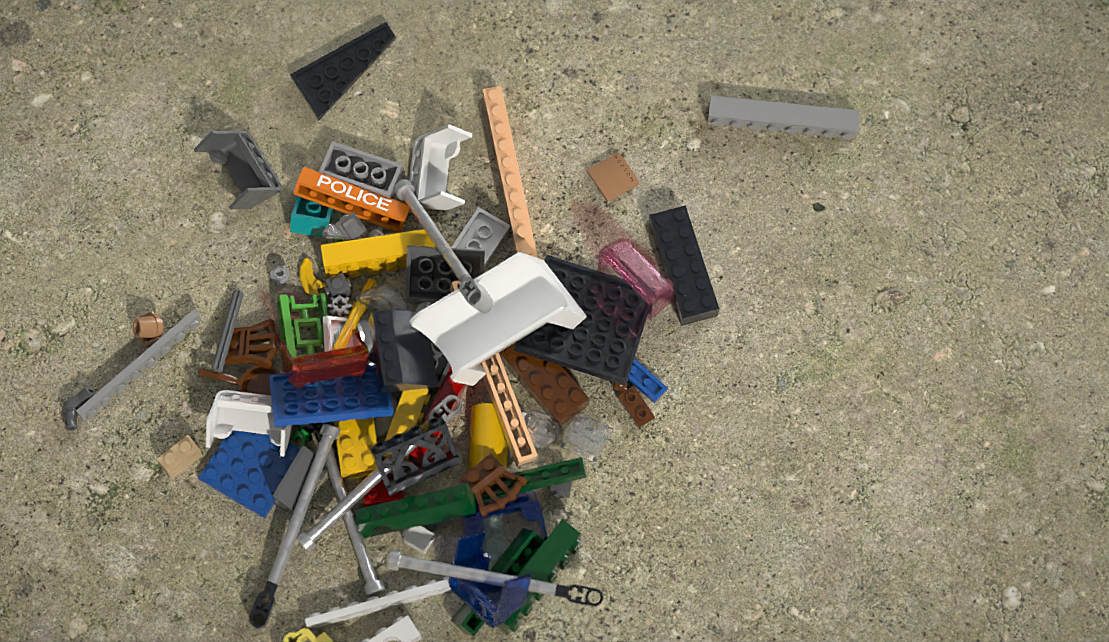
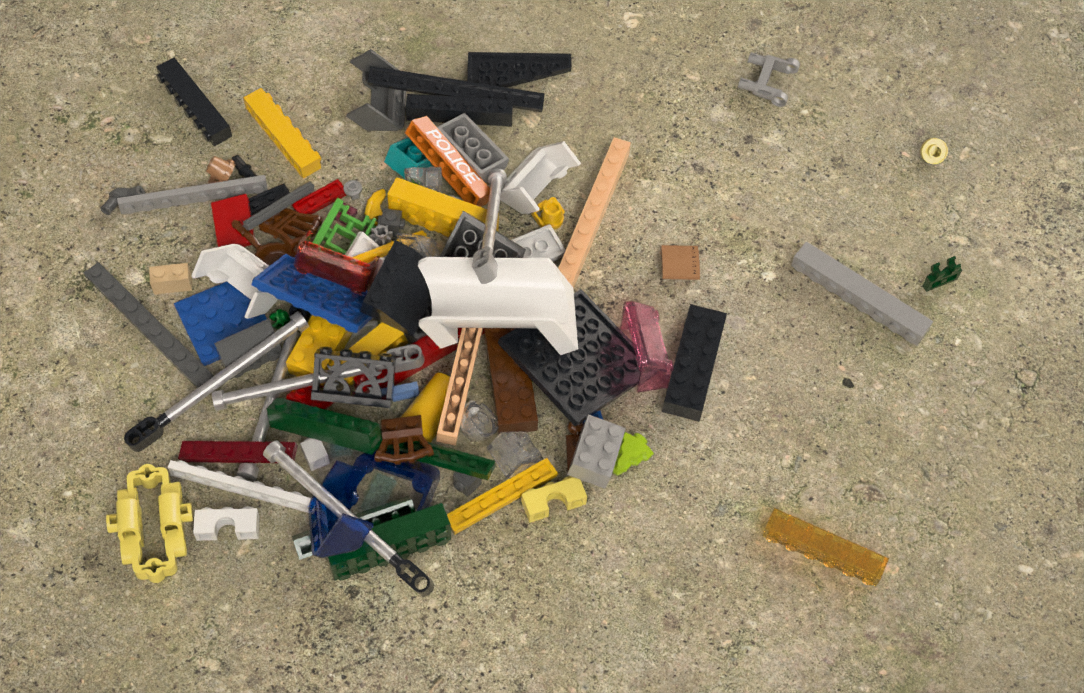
camera: 30 degrees right, 10 degrees down
none -> dark grey plate [84,262,214,388]
none -> black brick [156,57,232,147]
none -> dark red plate [178,441,298,463]
none -> red tile [211,194,255,247]
none -> black axle [232,155,258,178]
none -> yellow brick [243,88,321,179]
none -> black tile [249,183,290,216]
none -> red tile [291,179,347,214]
none -> black plate [368,66,545,112]
none -> medium blue tile [381,381,419,402]
none -> black brick [406,94,513,127]
none -> yellow plate [447,458,558,535]
none -> light yellow arch [521,476,587,523]
none -> yellow piece [531,197,565,230]
none -> light grey brick [567,414,626,489]
none -> lime rock [612,432,654,476]
none -> clear yellow brick [762,508,889,586]
none -> dark green plate [922,256,962,292]

